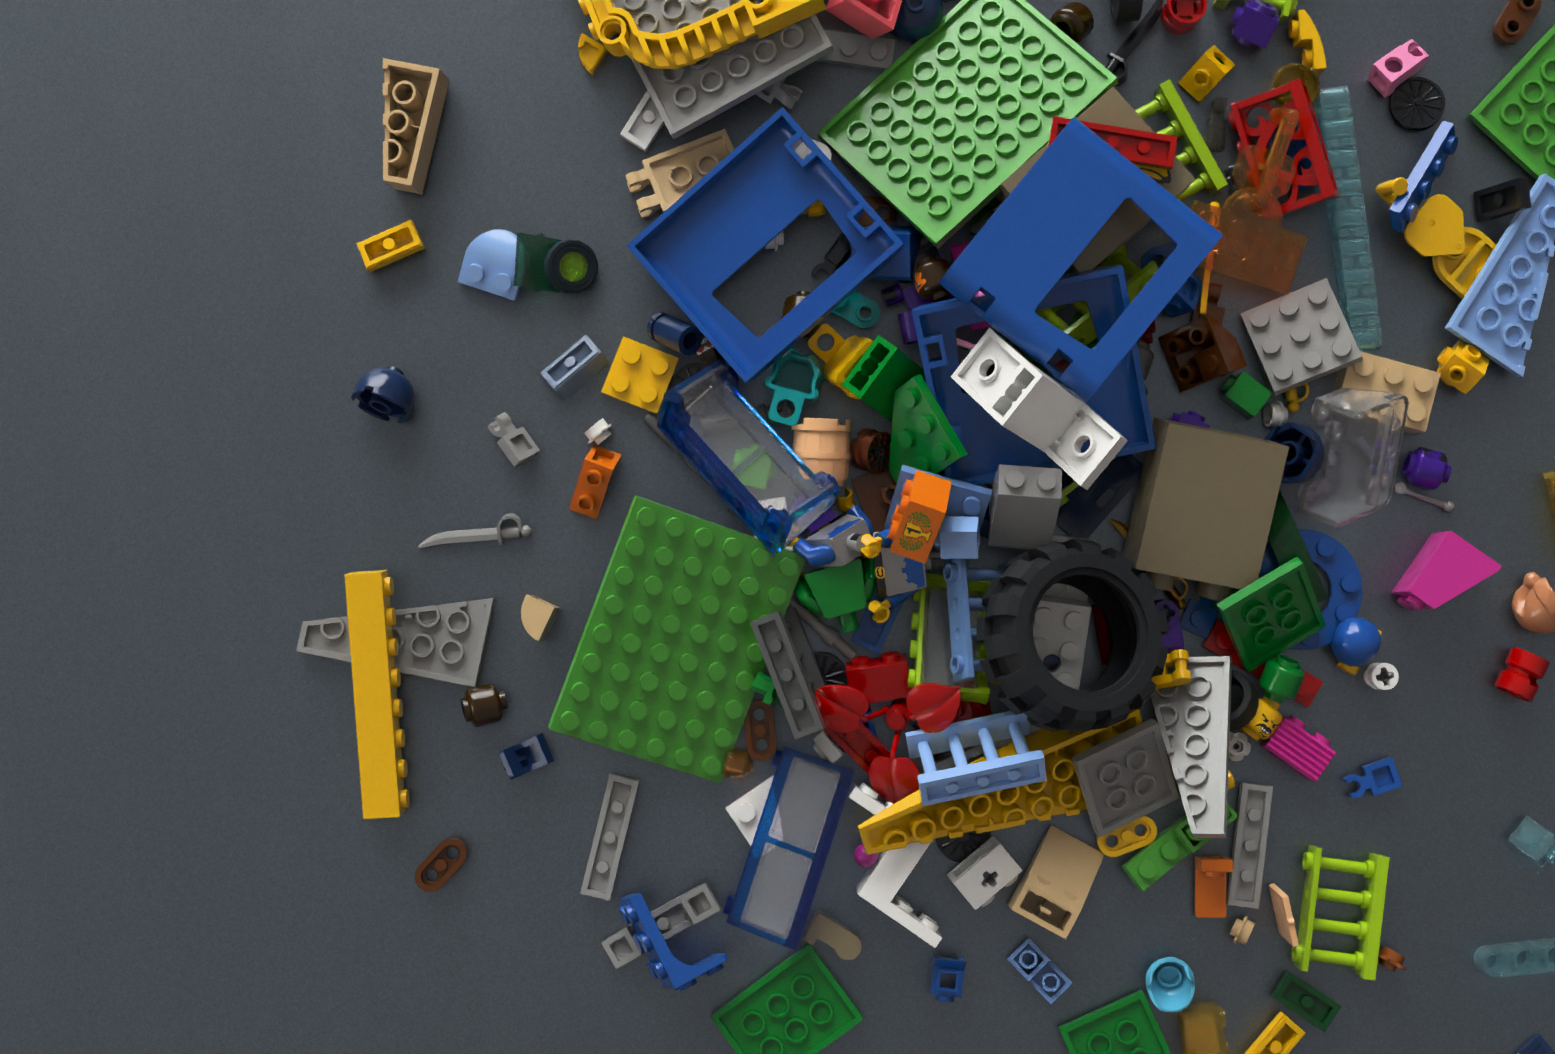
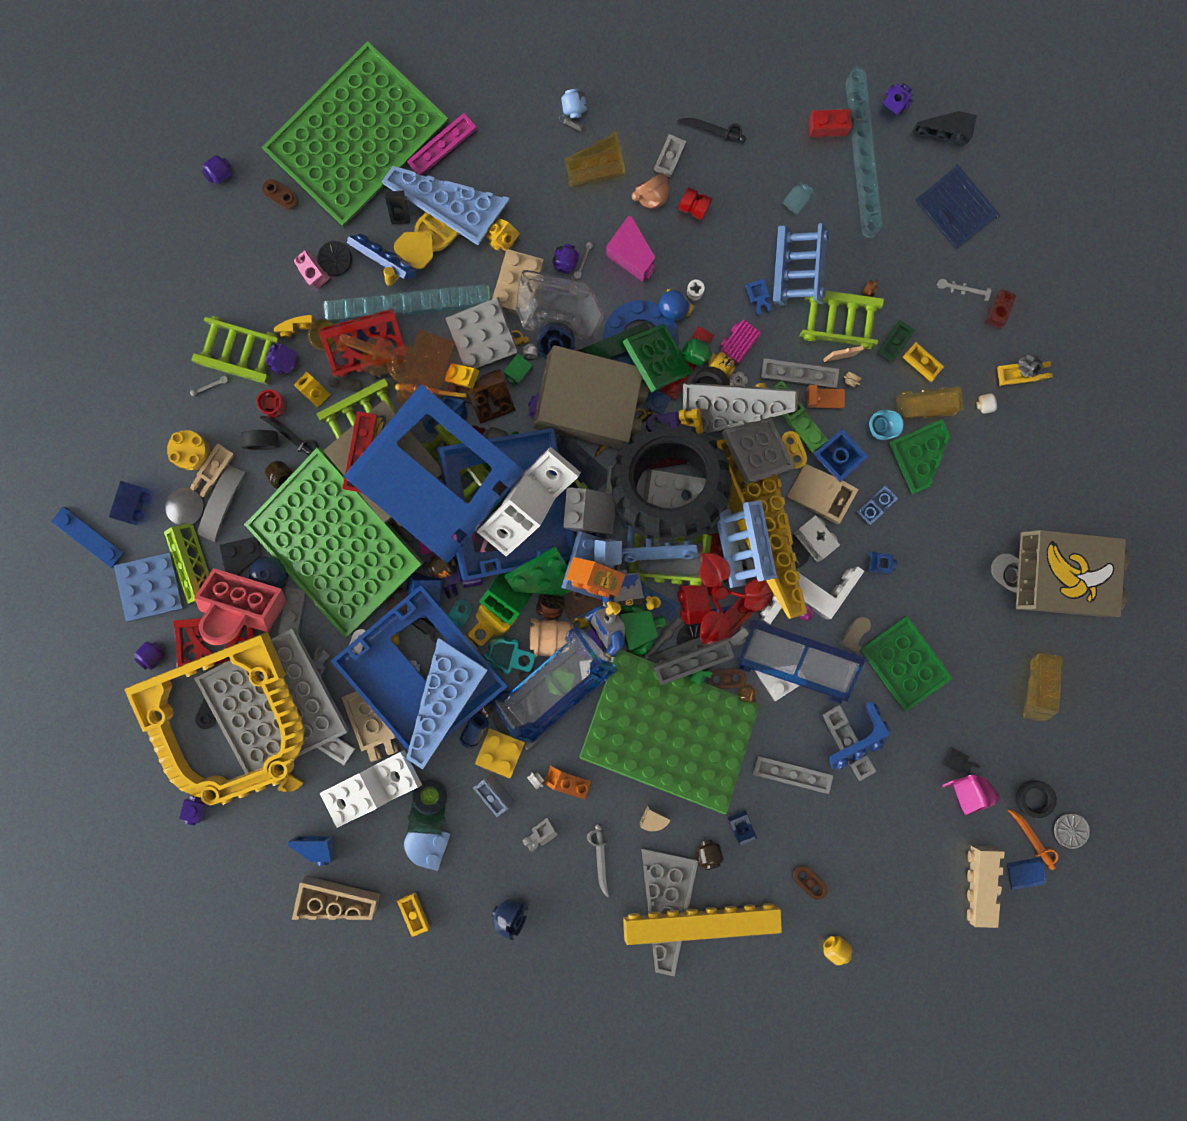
camera: 90 degrees left, 0 degrees up
none -> blue slope [288,836,334,865]
none -> white bracket [320,750,422,828]
none -> light blue wing [406,638,488,769]
none -> yellow plate [444,363,480,389]
none -> medium blue fence [773,223,830,306]
none -> blue slope [813,429,869,482]
none -> yellow head [823,936,853,966]

